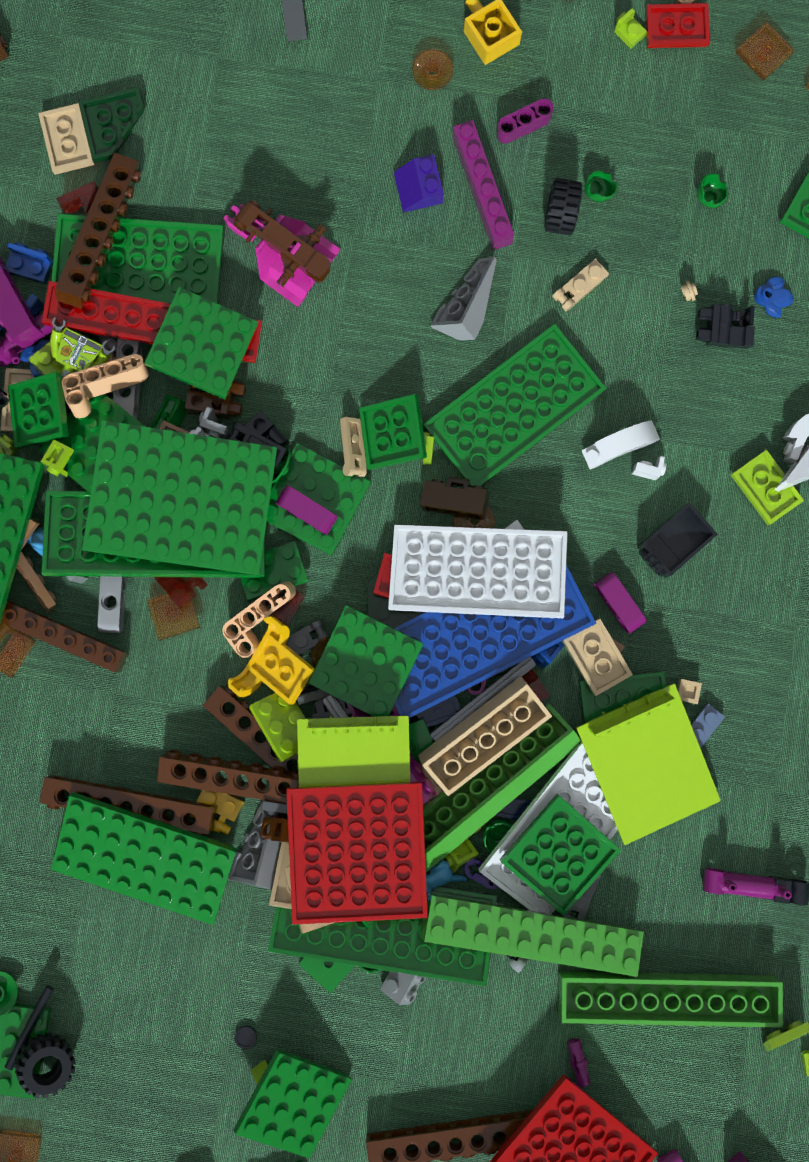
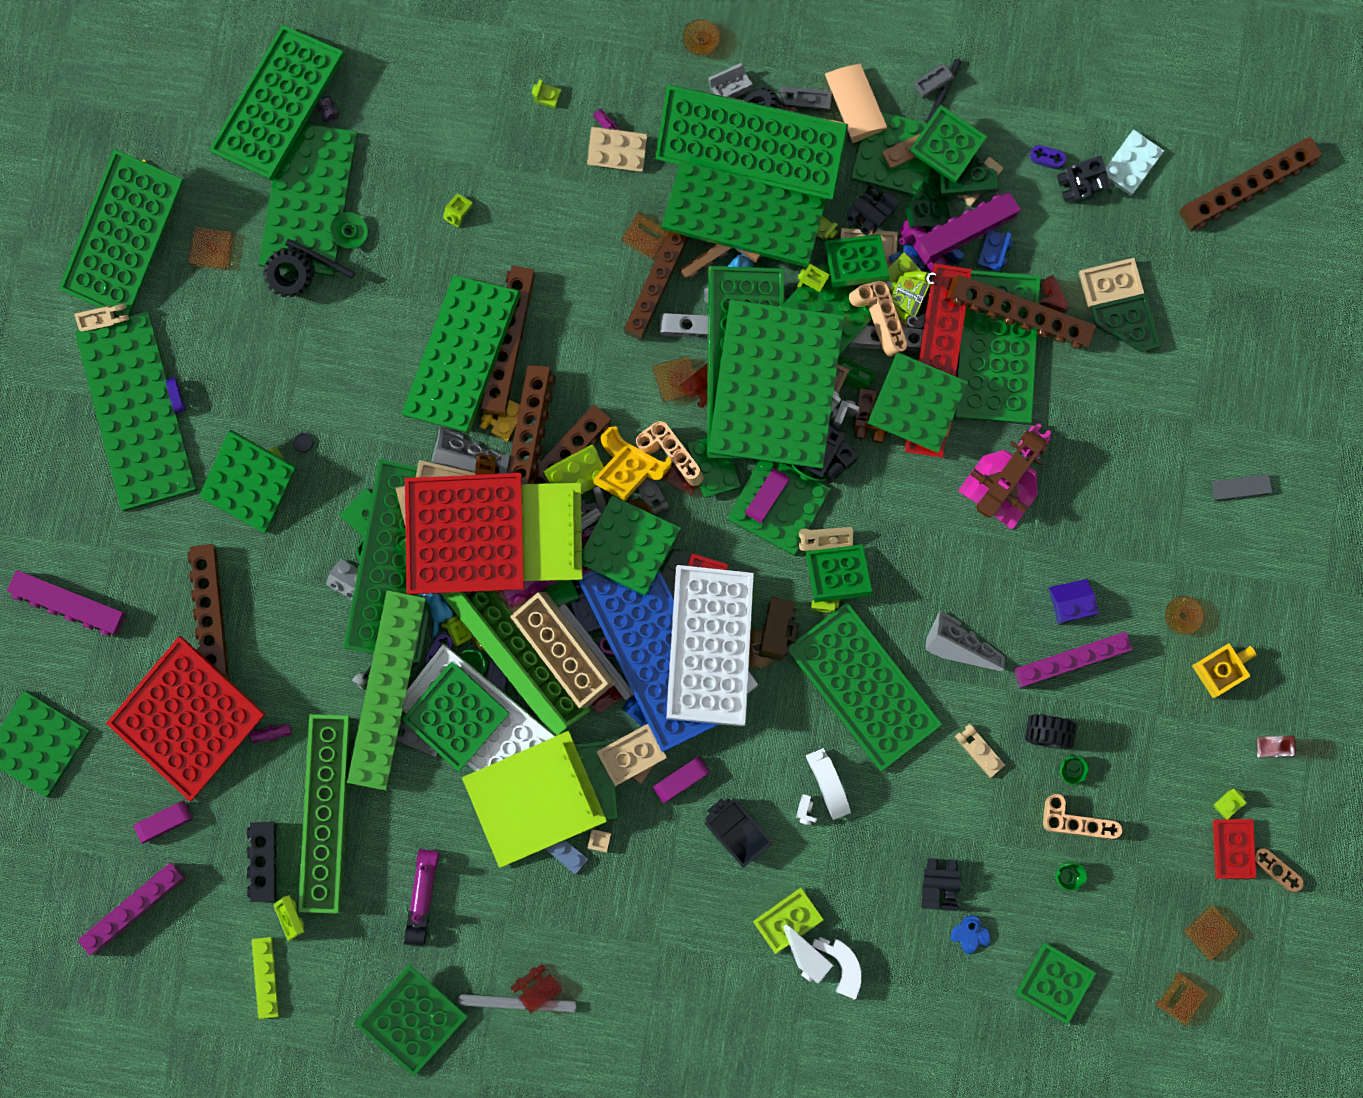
camera: 90 degrees right, 5 degrees down
magenta beam [496,99,554,143] -> none
tan plate [681,281,698,301] -> none
none -> black brick [247,822,277,902]
none -> light nougat beam [1043,794,1122,839]

